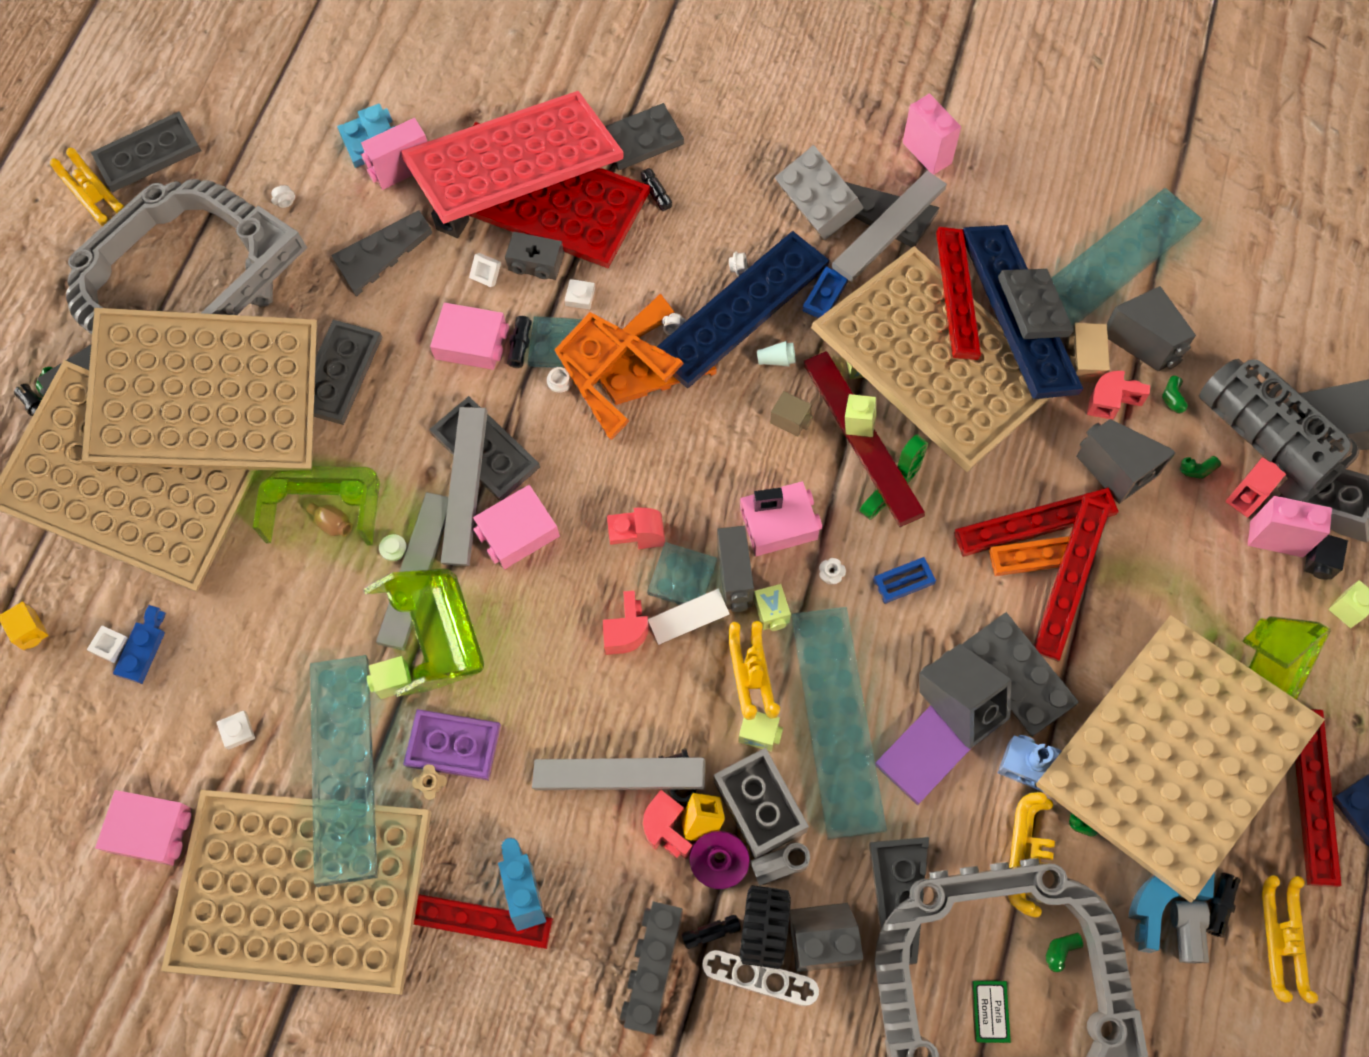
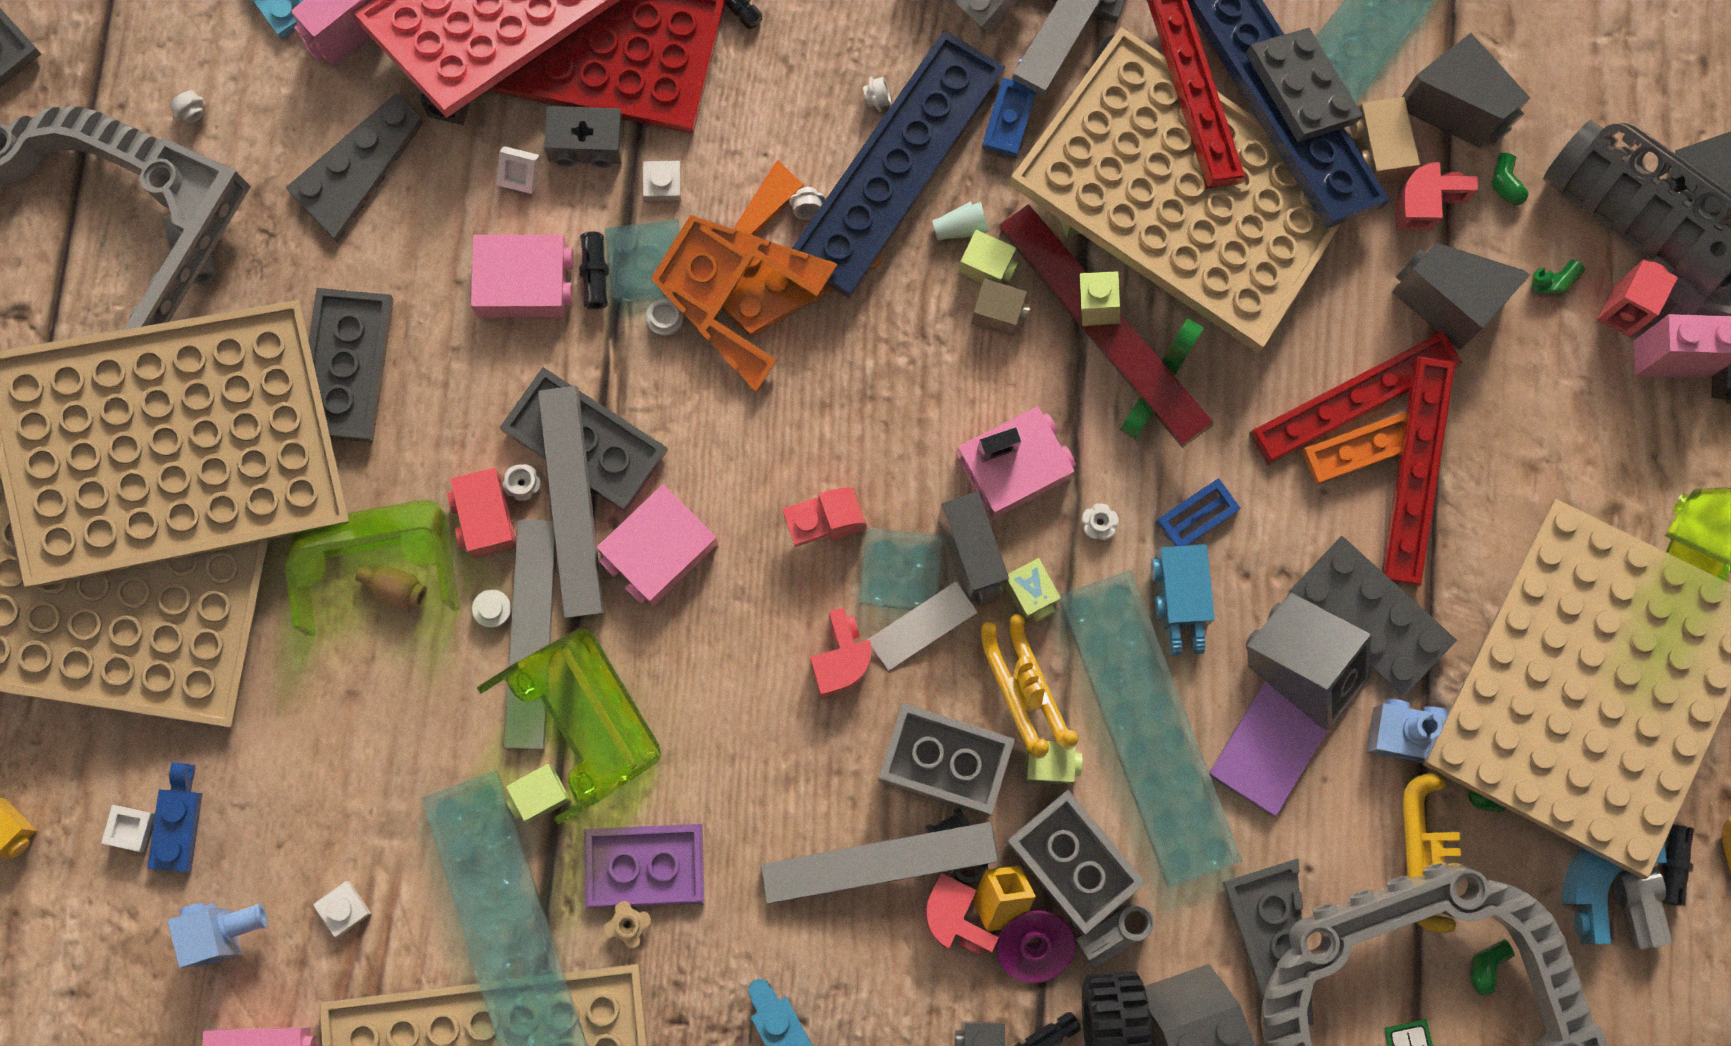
camera: 20 degrees left, 10 degrees up
none -> light blue brick [167,903,268,968]
none -> coral brick [447,467,516,558]
none -> white plate [503,464,540,501]
none -> light grey brick [877,703,1015,817]
none -> yellowish green brick [958,230,1019,284]
none -> dark azure hinge [1150,544,1215,656]

